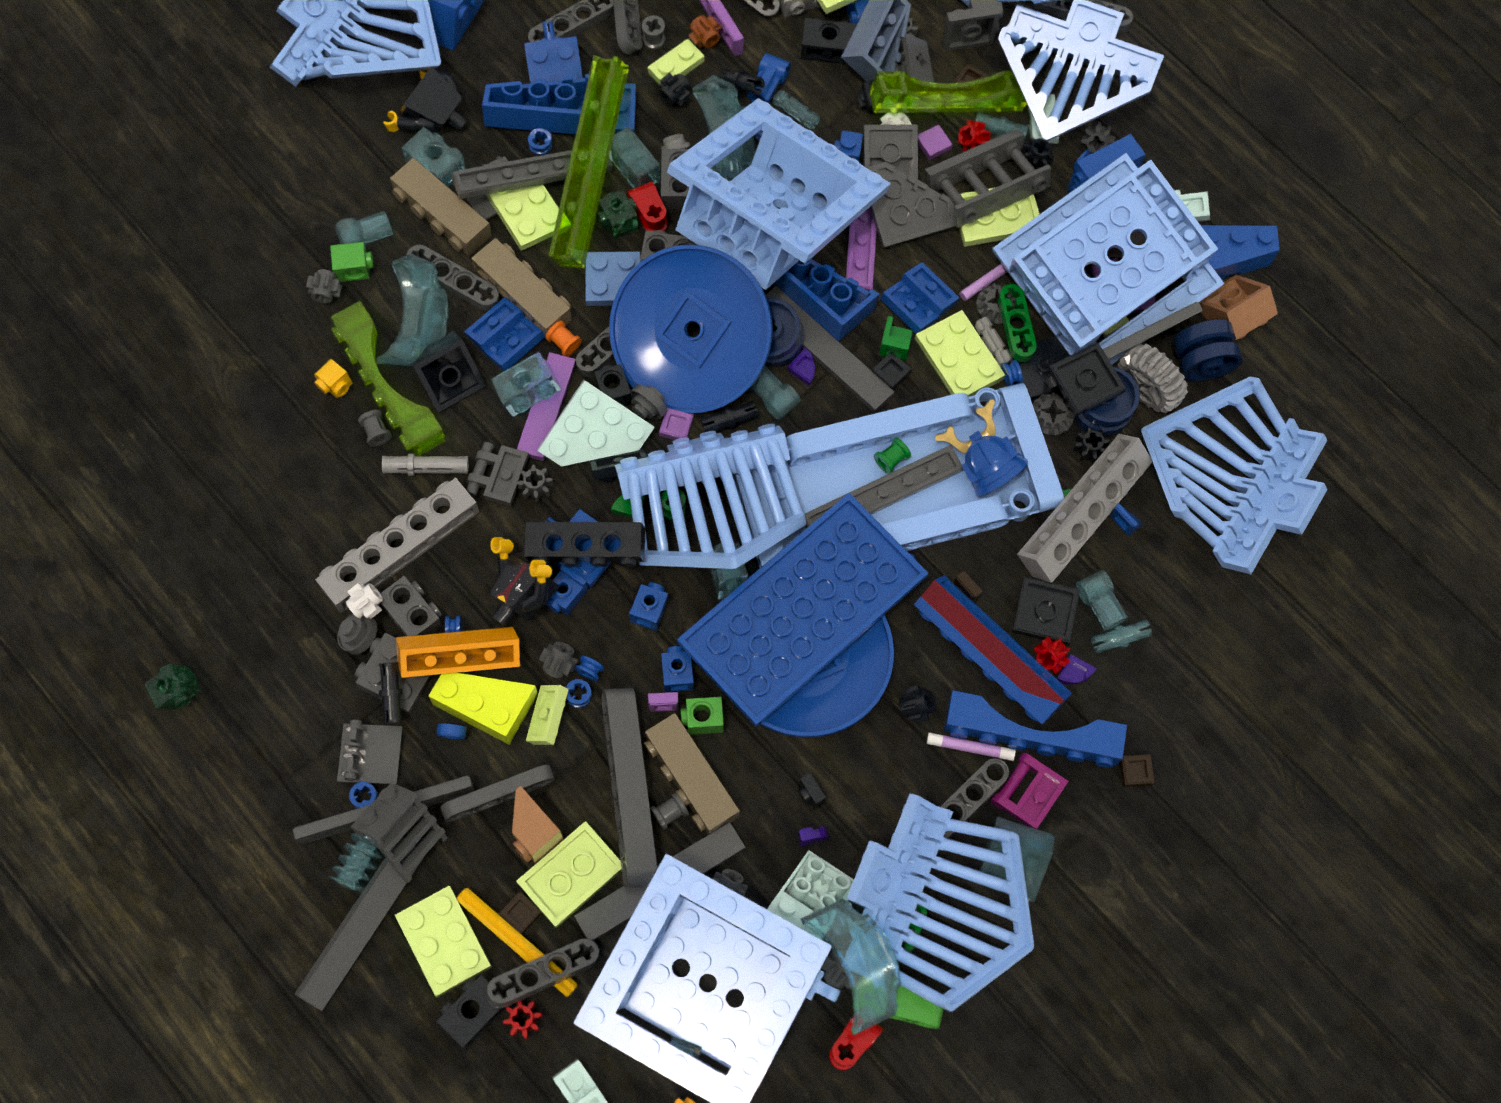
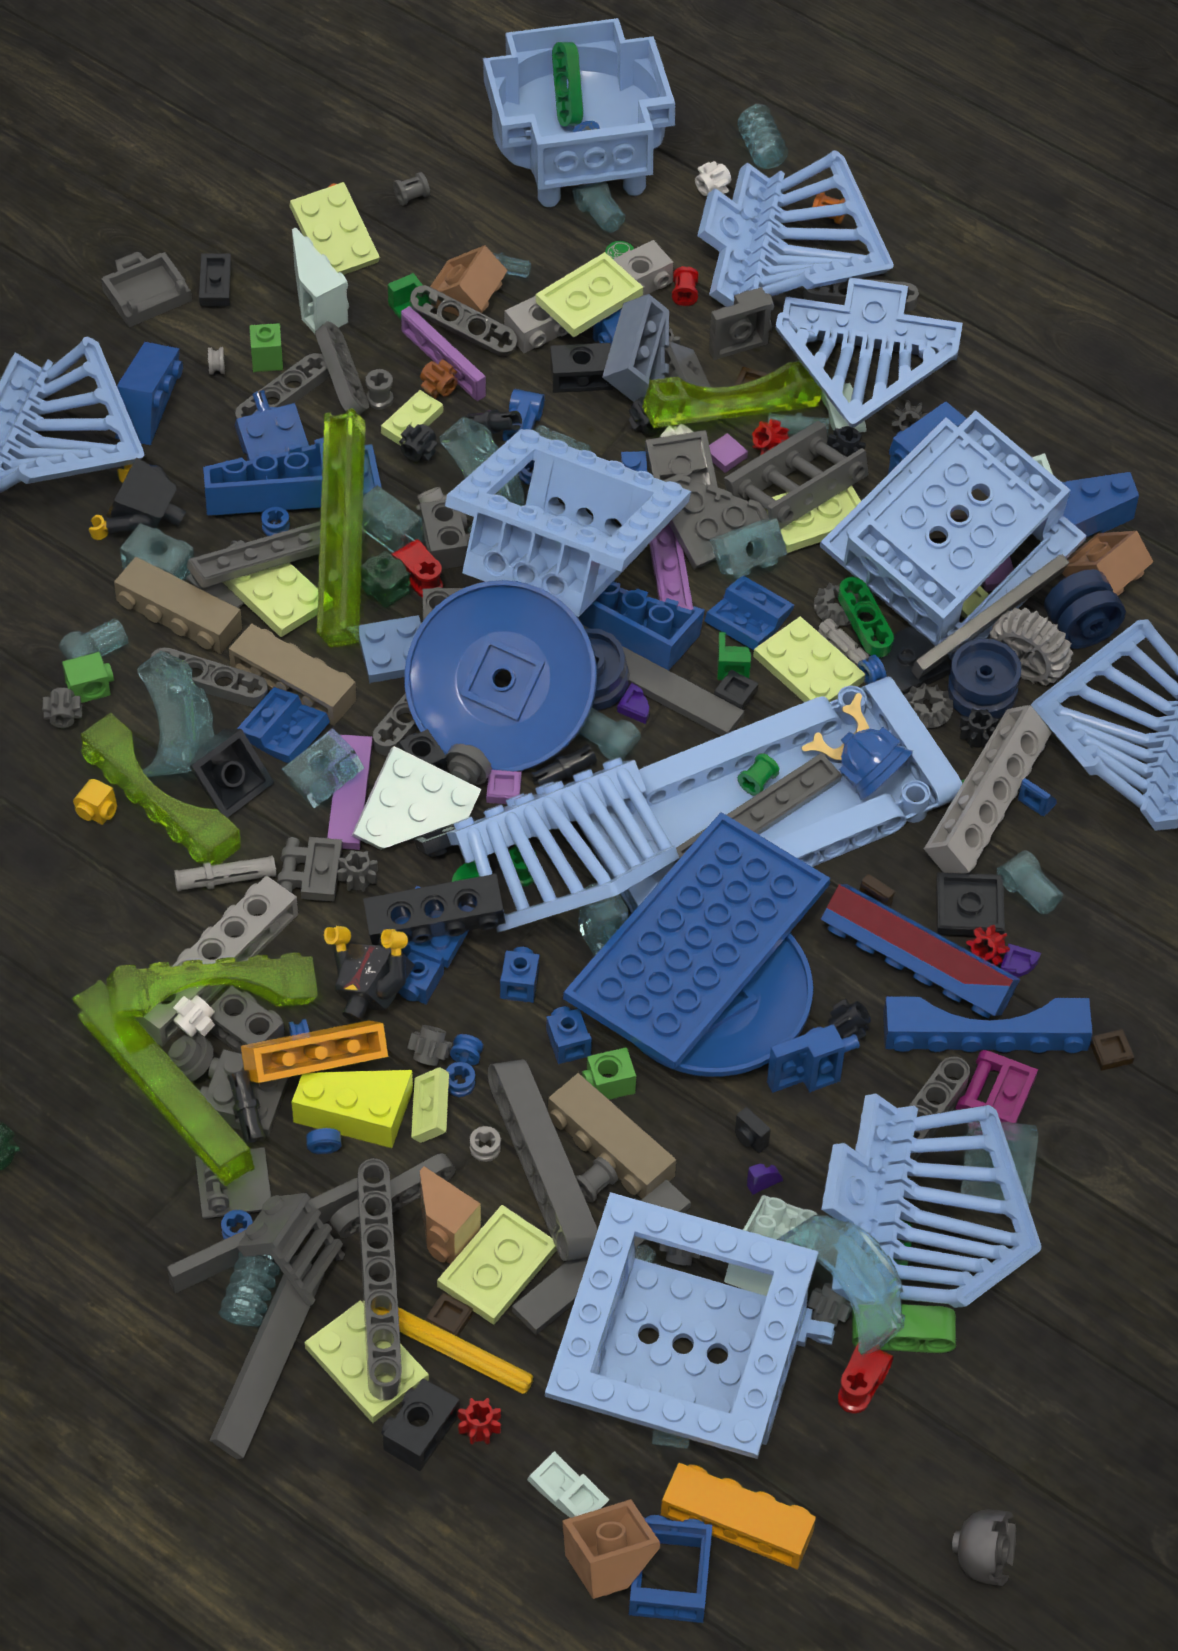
camera: 10 degrees left, 15 degrees down
dark grey bush [358,410,392,447] -> none
dark grey beam [486,939,599,1008] -> none
orange bush [545,321,582,357] -> none
medium lavender tile [648,692,678,712] -> none
lavender bar [926,733,1016,761] -> none
lavender bar [959,263,1007,301] -> none
black plate [1048,342,1126,416] -> none
clear light blue pin [1091,619,1152,654] -> none
none -> clear neon green tile [73,979,255,1186]
none -> clear neon green arch [106,952,318,1019]
none -> dark grey beam [357,1158,402,1400]
none -> light grey bush [470,1126,501,1162]
none -> clear light blue brick [710,518,788,578]
none -> blue plate [767,1024,860,1093]

